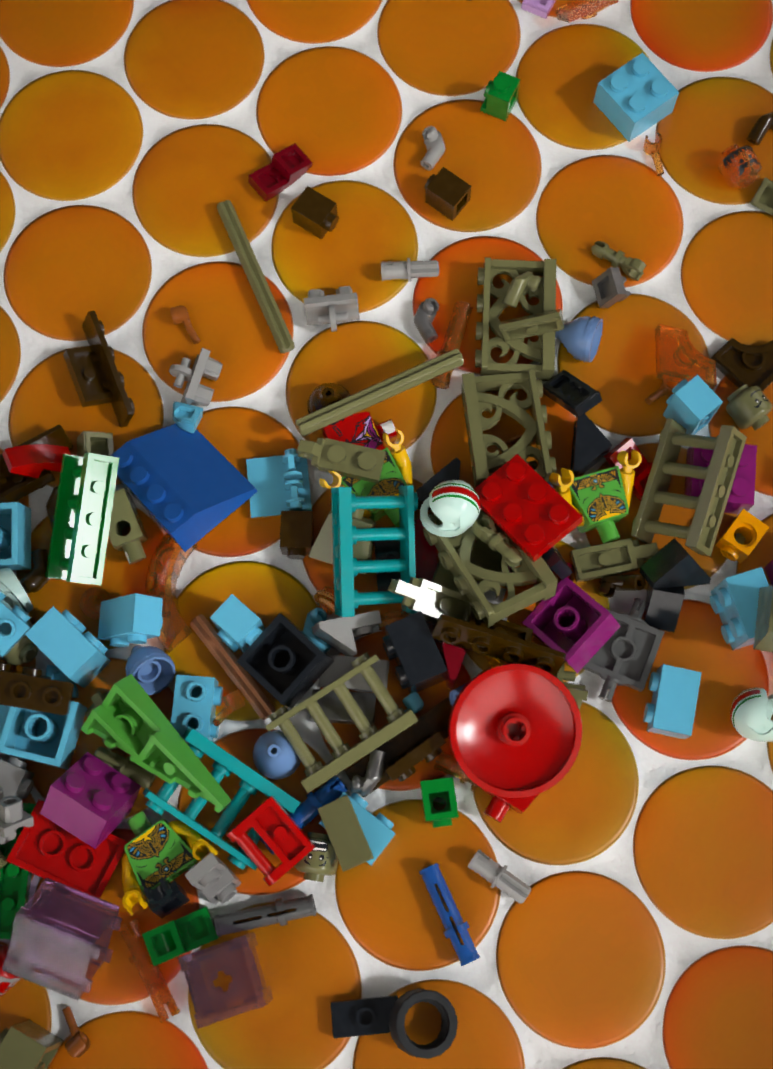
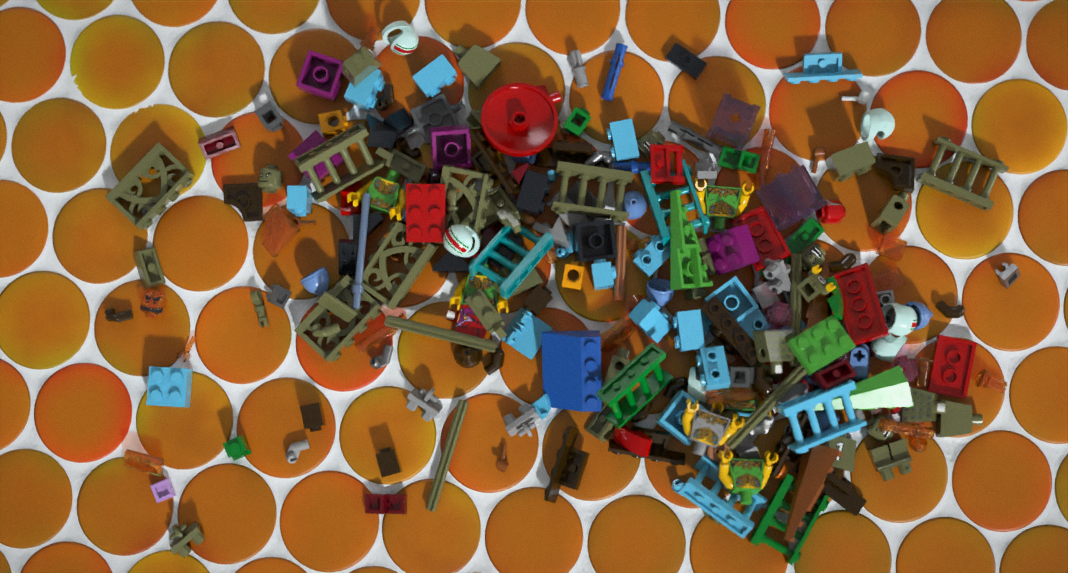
camera: 135 degrees left, 10 degrees up
black plate [143,877,190,919] -> none
olive slope [318,794,374,872] -> none
light grey axle [381,258,439,282] -> none
black tyre [389,989,458,1059] -> none
none -> sand blue bar [352,193,371,309]
none -> dark brown arm [376,84,395,111]
none -> olive torso [454,44,501,90]
none -> dark brown arm [484,347,505,375]
none -> light orange brick [561,261,584,291]

